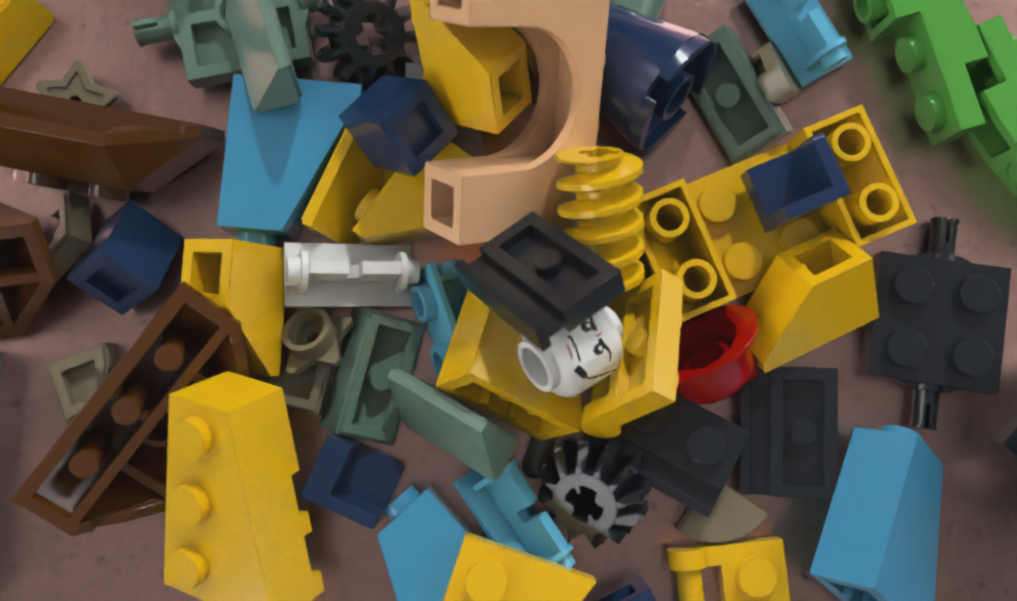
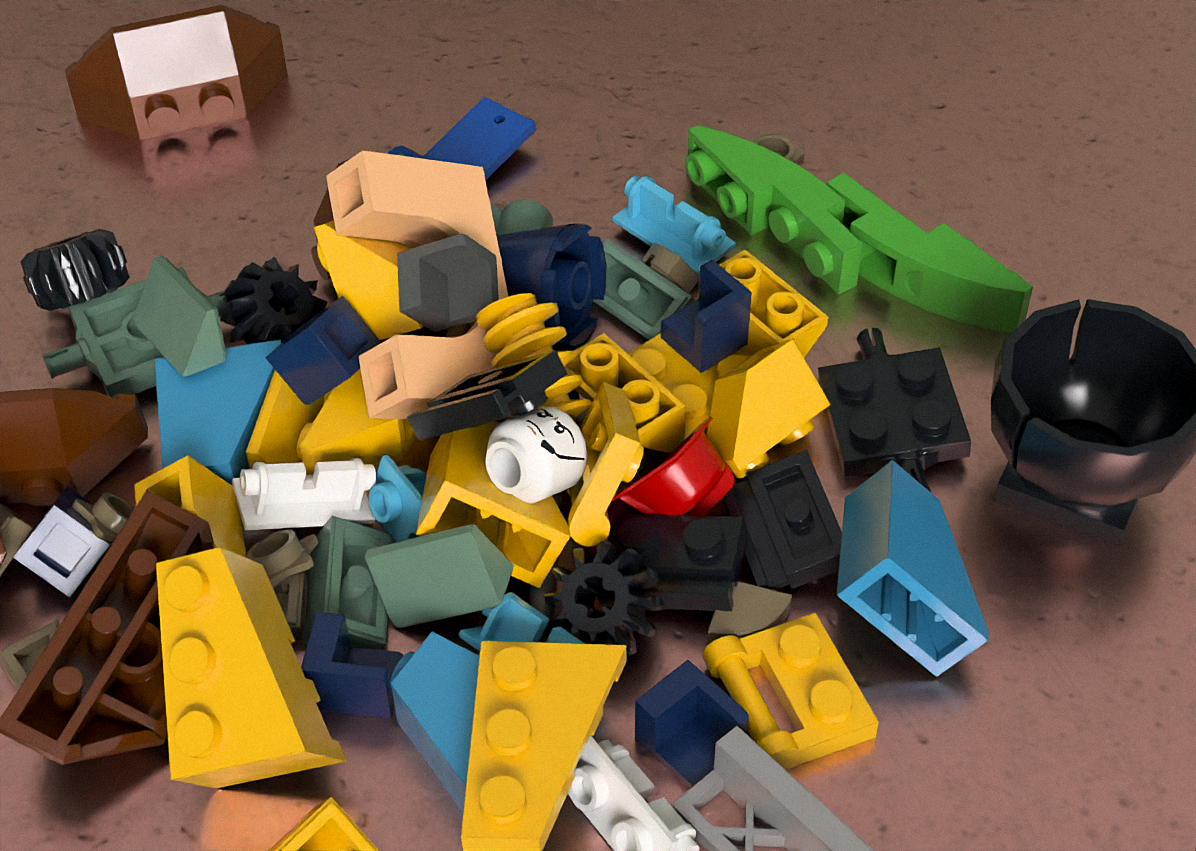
camera: 10 degrees left, 35 degrees down
none -> dark tan plate [72,493,135,542]
none -> dark grey panel [397,234,499,332]

